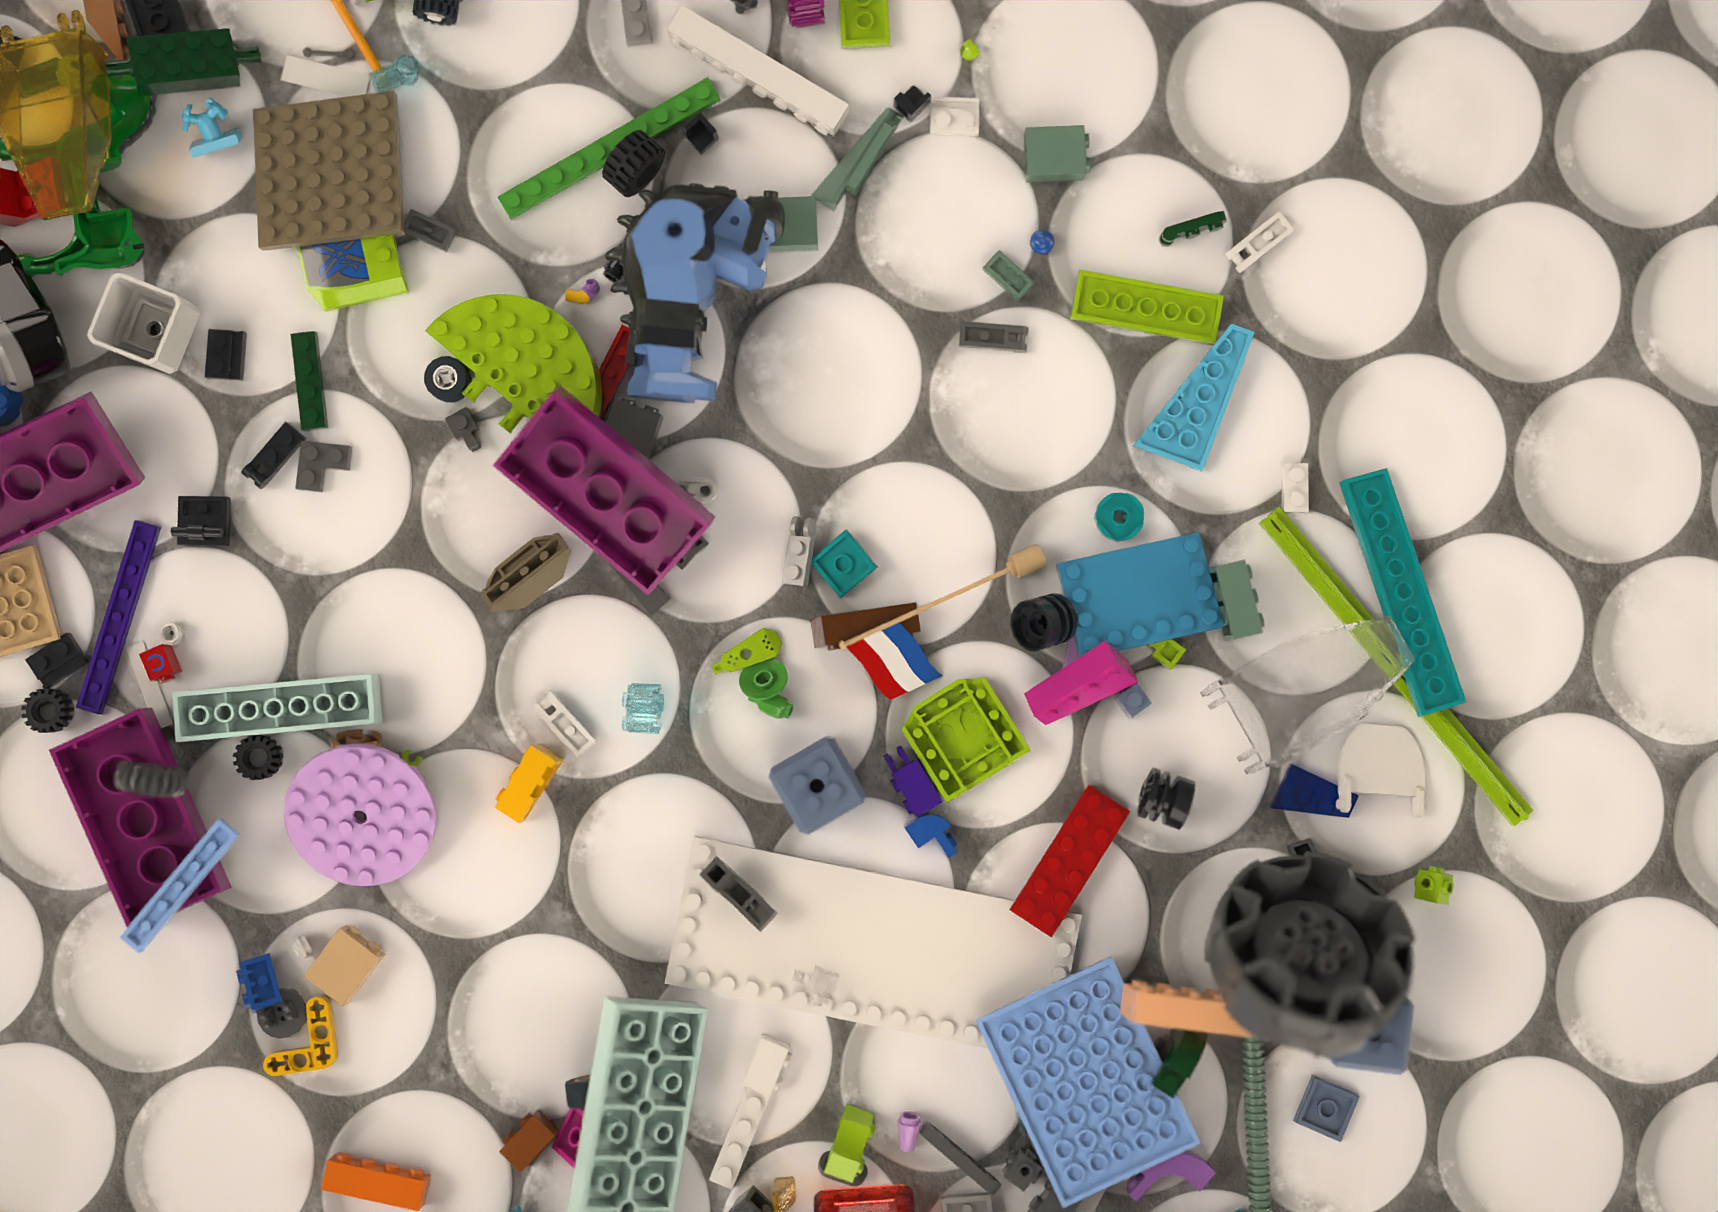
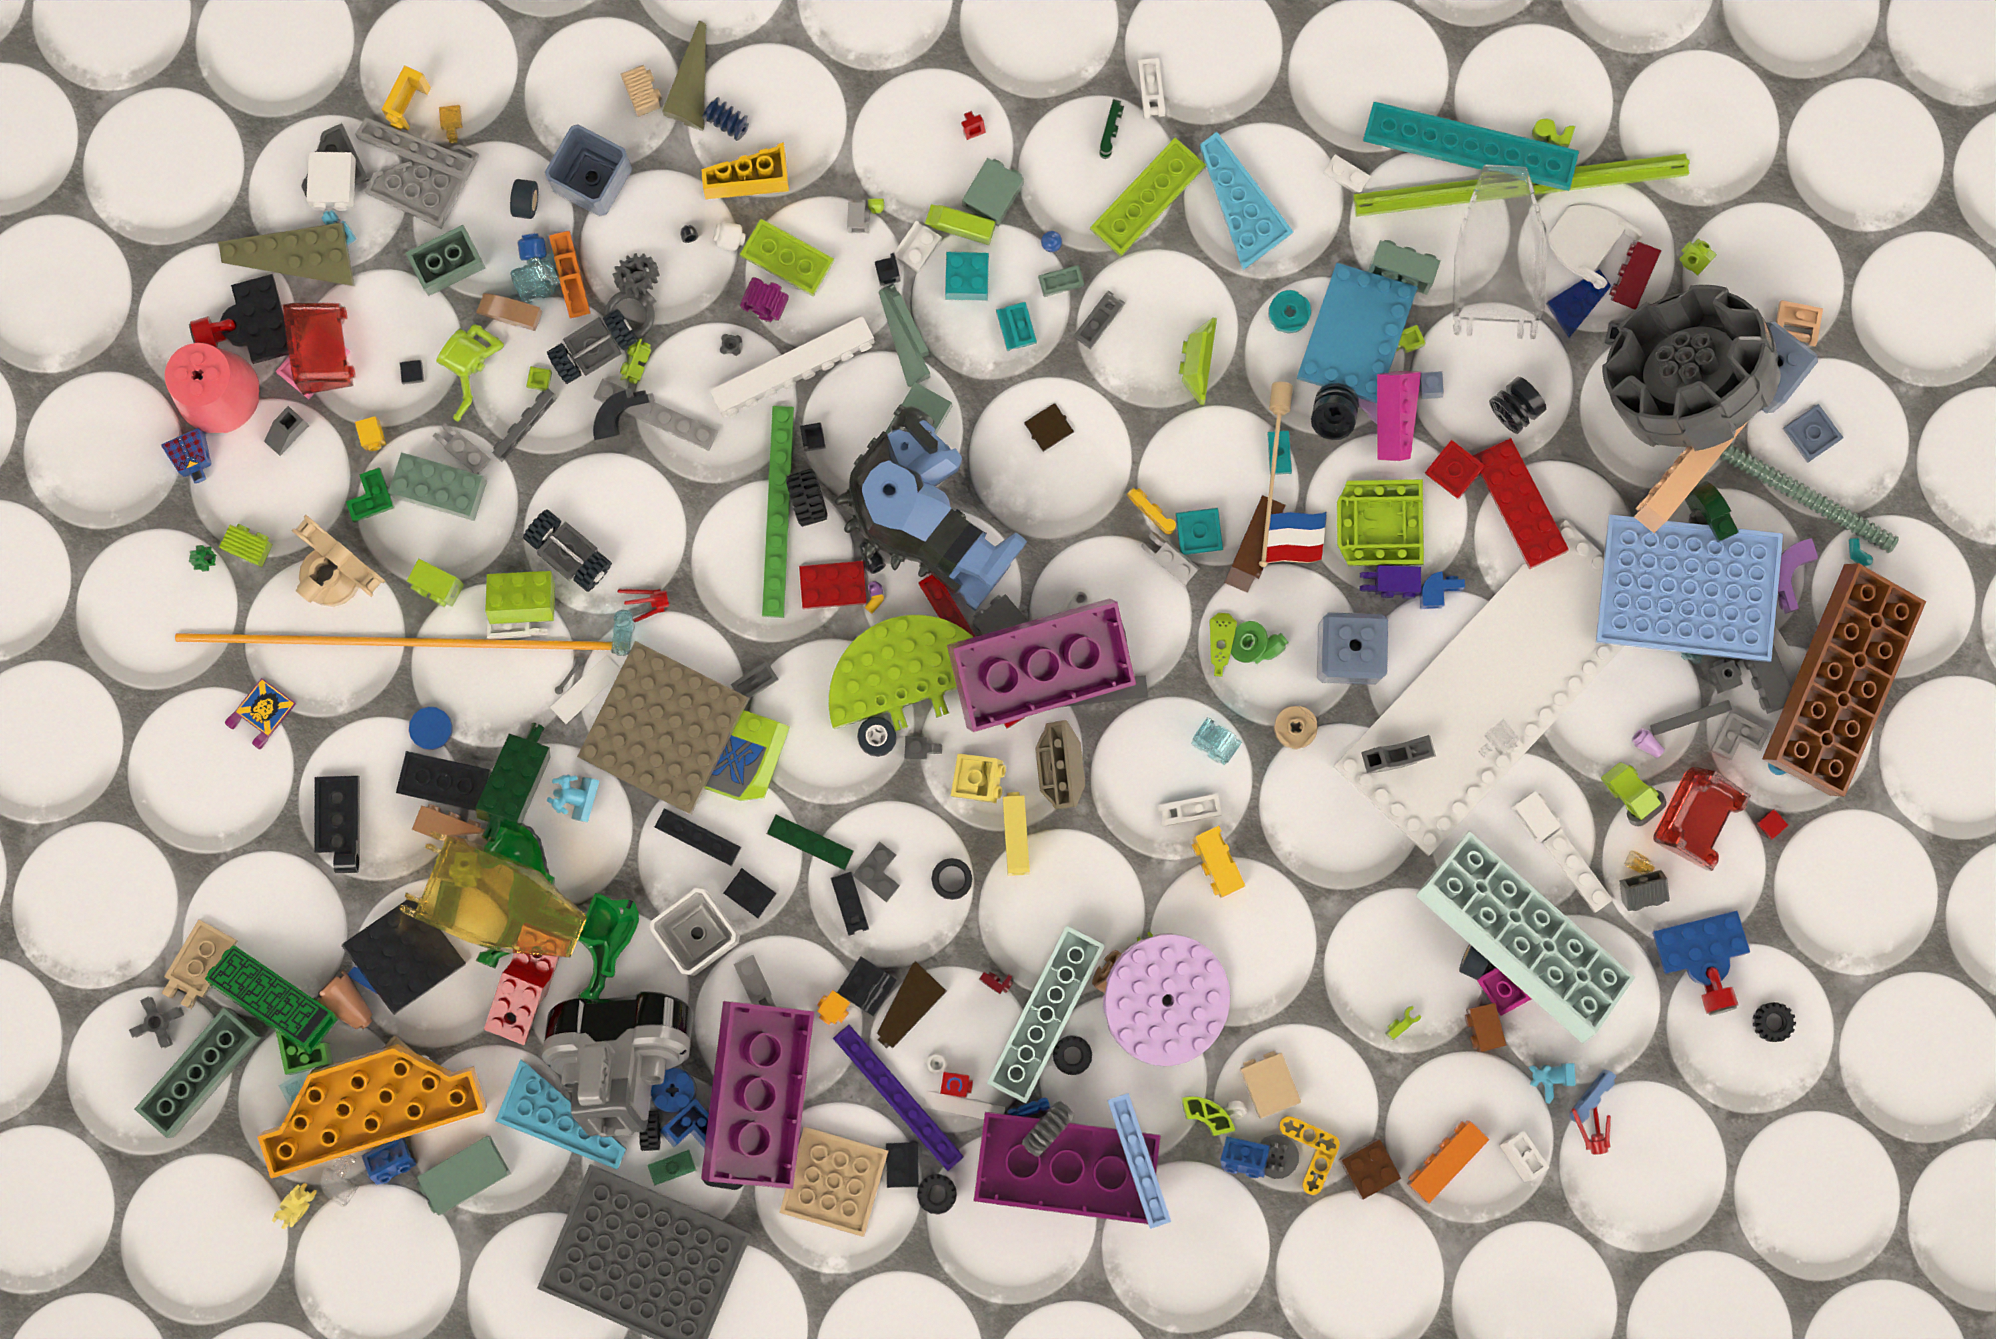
camera: 60 degrees left, 5 degrees down
none -> red plant [617,589,669,622]
none -> black plate [654,808,742,867]
none -> light grey hinge [733,955,776,1007]
none -> red plate [799,561,867,610]
none -> light orange brick [817,990,851,1025]
none -> light grey brick [847,200,870,233]
none -> dark brown slope [877,961,947,1049]
none -> lime piece [925,204,995,245]
none -> black tyre [931,858,973,900]
none -> teal brick [945,252,989,301]
none -> light yellow plate [950,754,1006,804]
none -> red tile [961,111,986,140]
none -> dark red bracket [979,971,1013,995]
none -> teal plate [996,302,1037,351]
none -> light yellow slope [1003,792,1030,876]
none -> blue axle [1008,1098,1050,1117]
none -> dark brown piece [1024,403,1074,452]
none -> yellow plate [1127,488,1176,535]
none -> lime wedge [1179,318,1217,405]
none -> lime brick [1180,1096,1235,1136]
none -> teal plate [1267,431,1292,475]
none -> tan plate [1274,706,1317,750]
none -> reddish brown brick [1338,1138,1402,1200]
none -> lime plate [1385,1006,1421,1040]
none -> red plate [1425,440,1485,500]
none -> lime leg [1532,119,1576,148]
none -> dark red wedge [1609,240,1662,310]
none -> light nougat plate [1776,300,1823,346]

